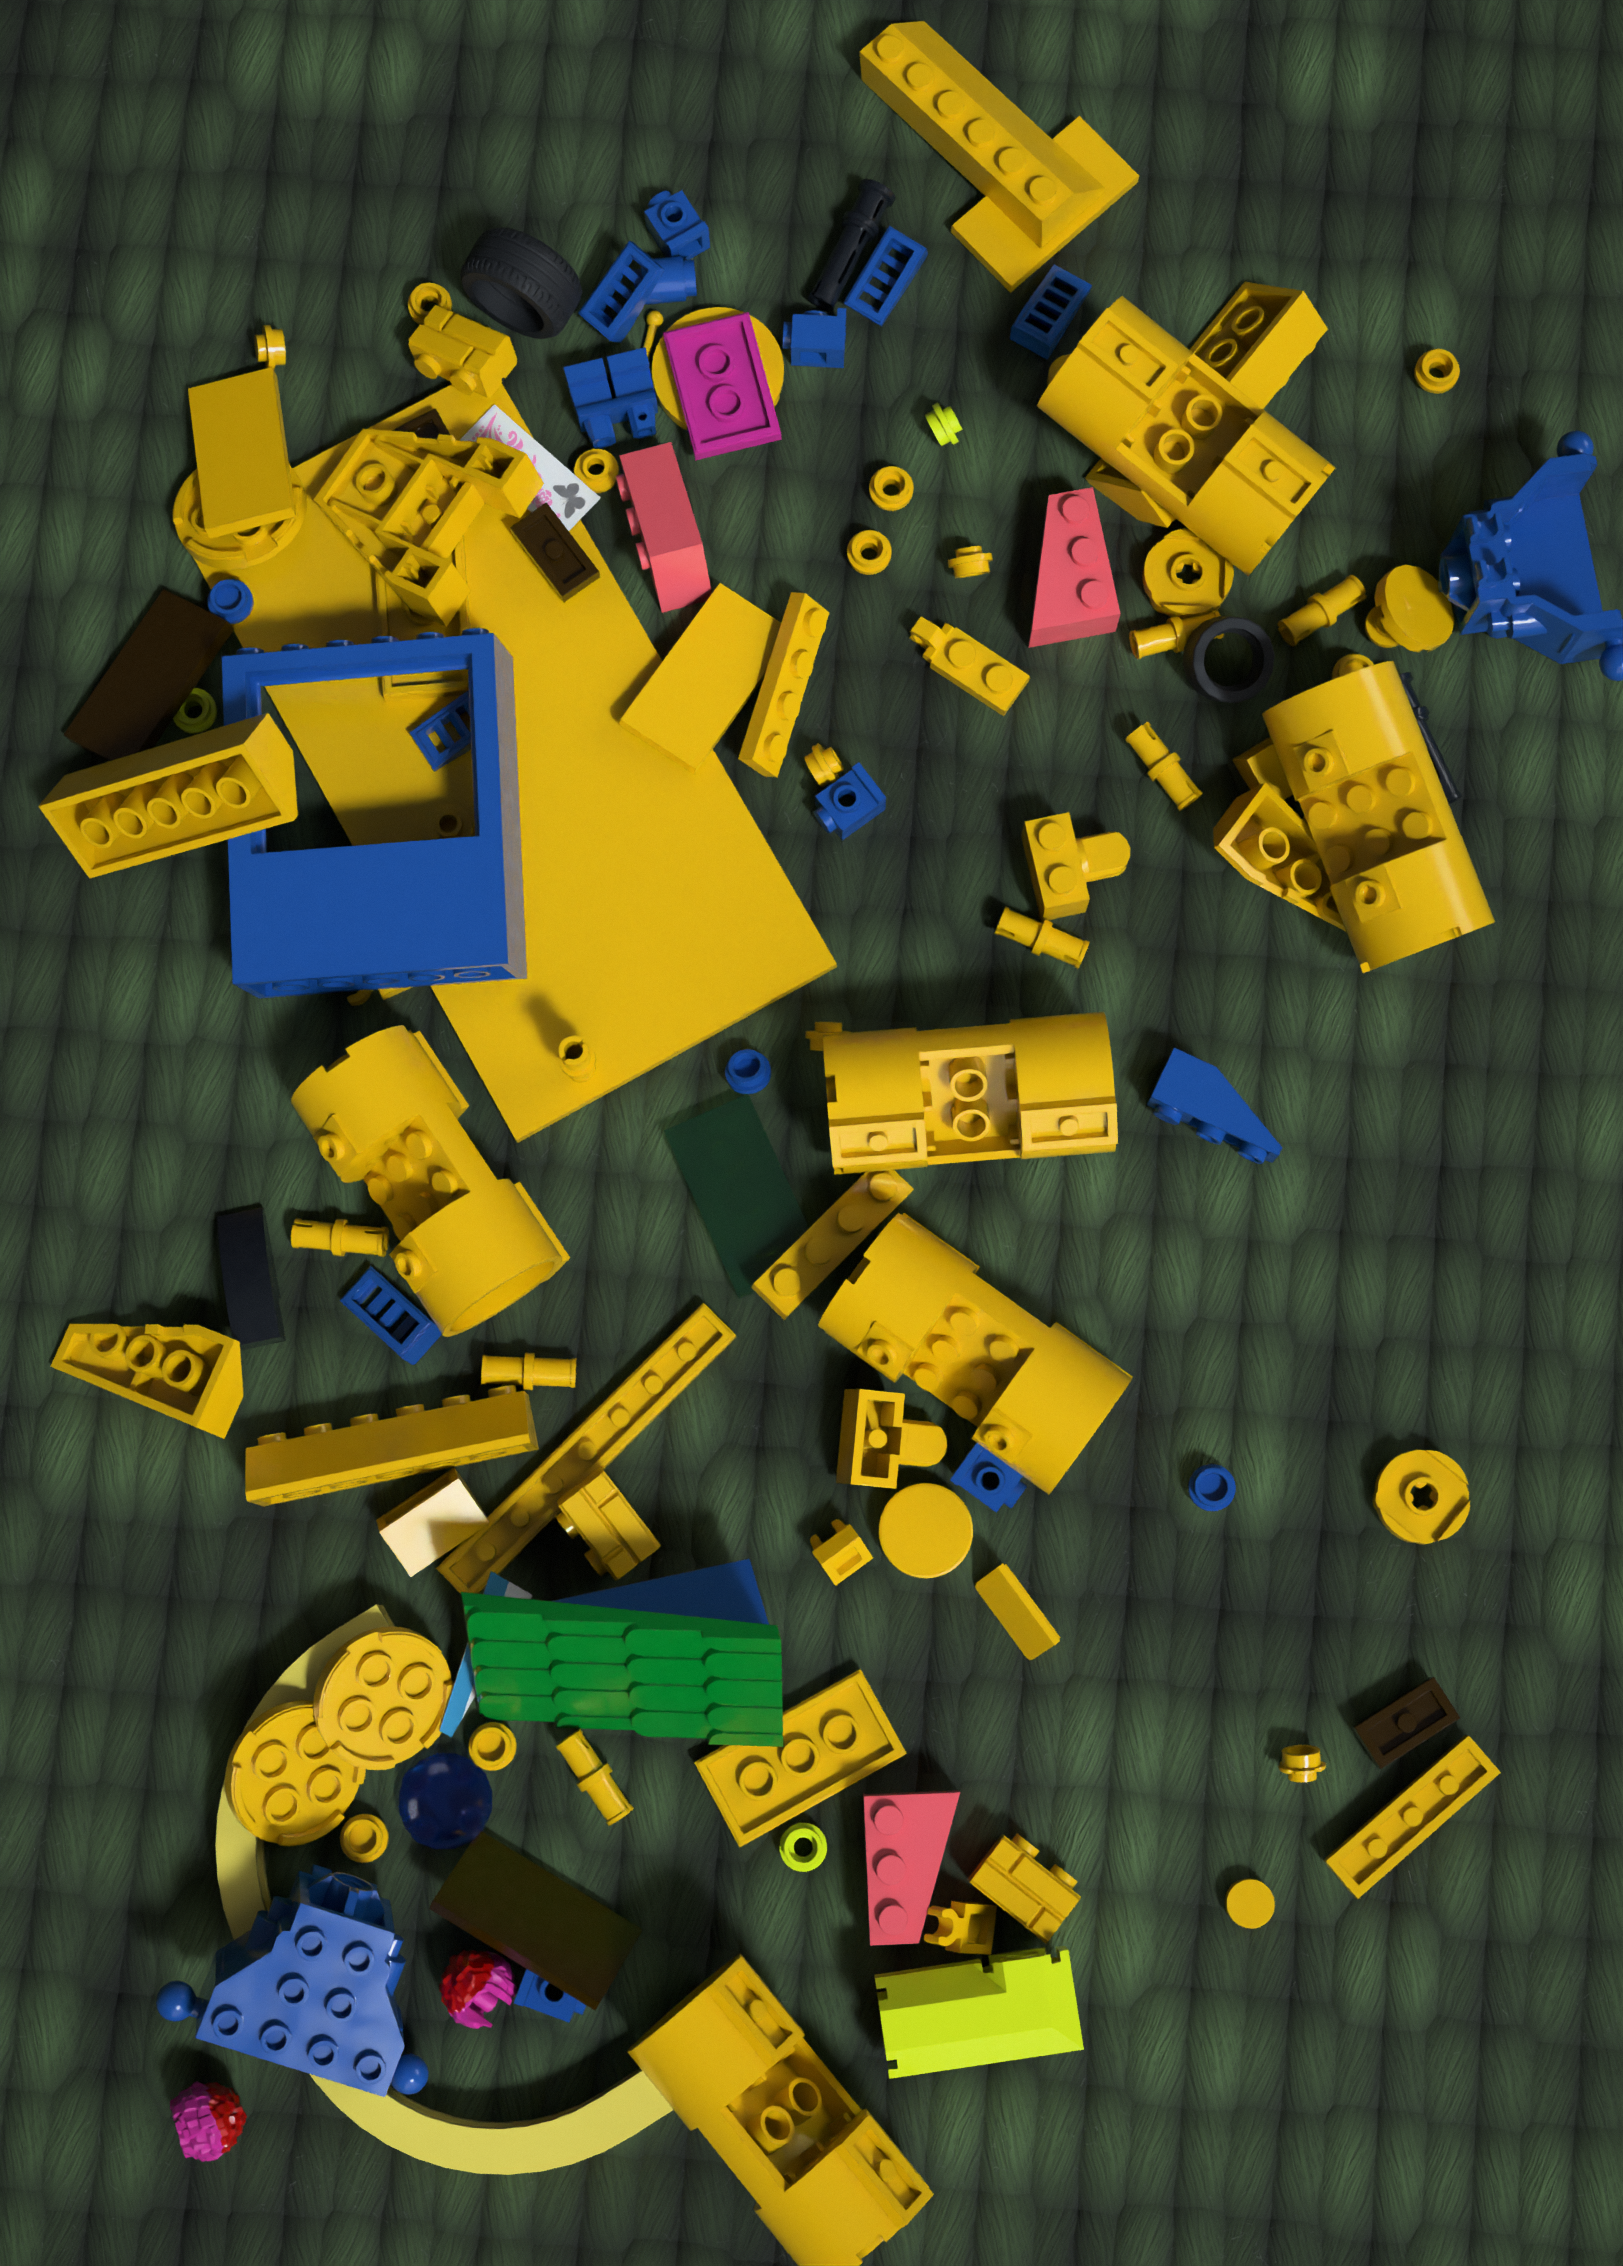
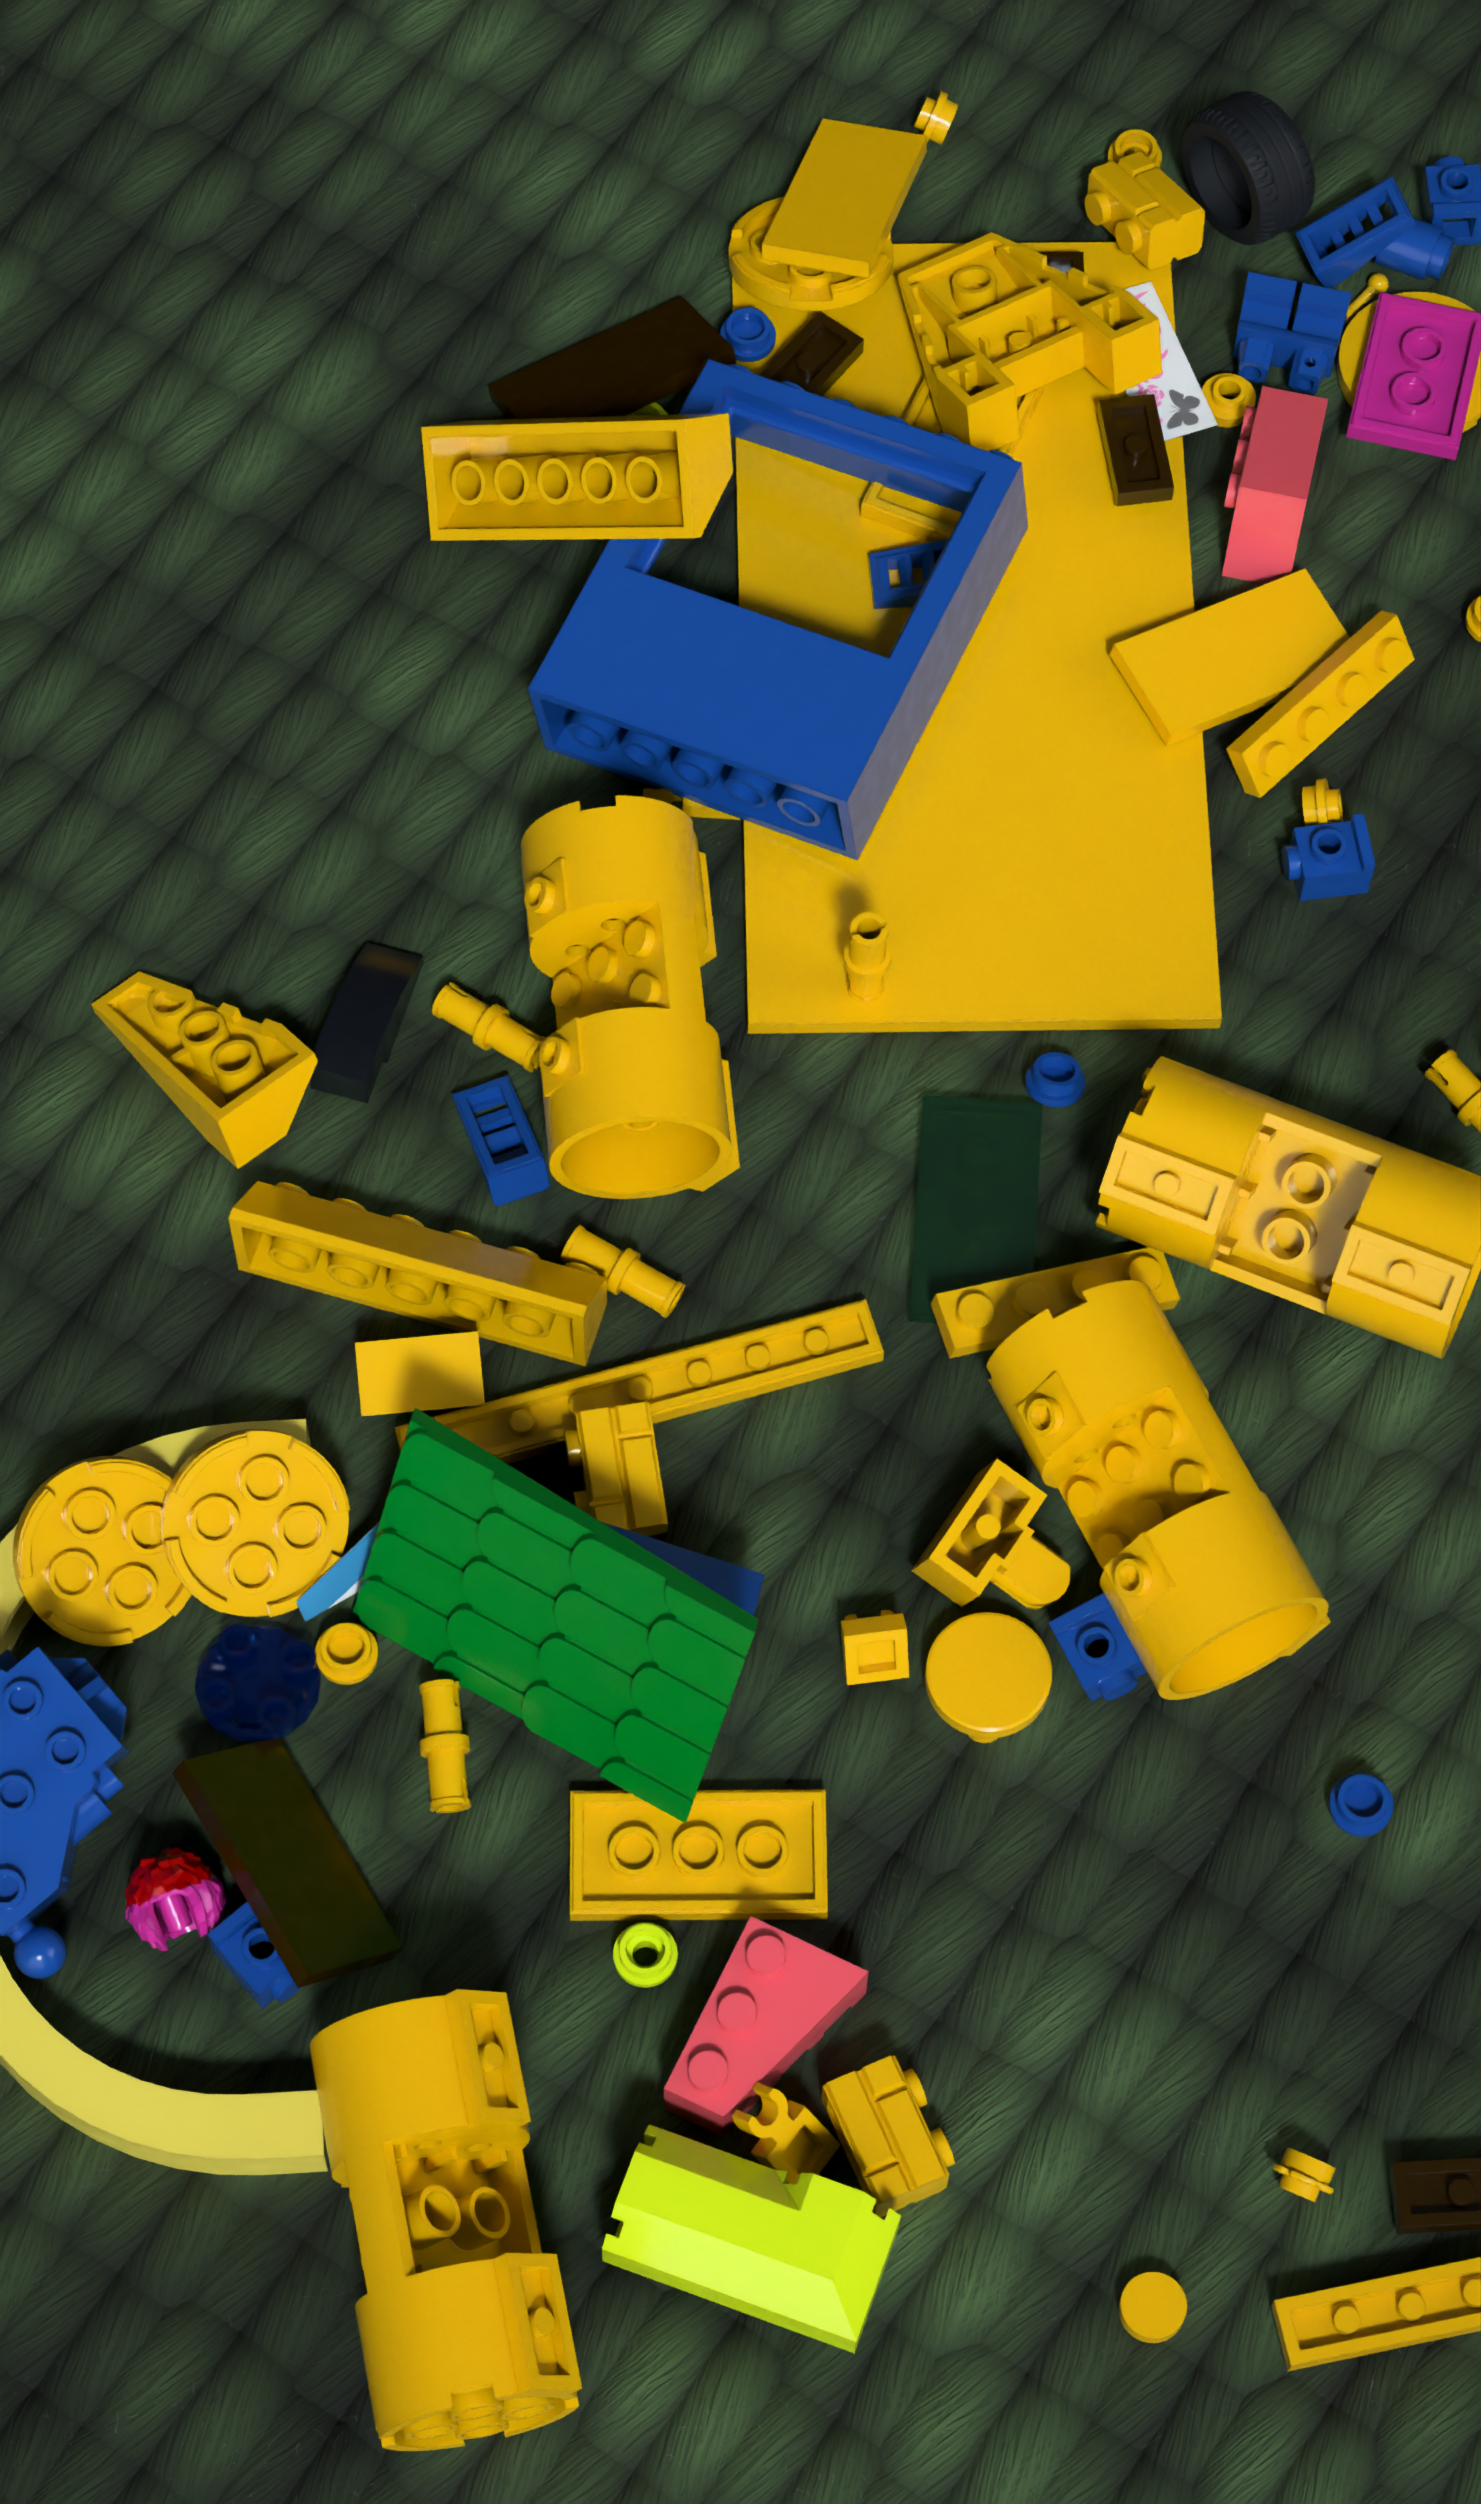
camera: 25 degrees right, 15 degrees down
yellow plate [340,1814,389,1863] -> none
yellow slope [975,1563,1061,1660] -> none
none -> dark brown plate [759,311,864,396]

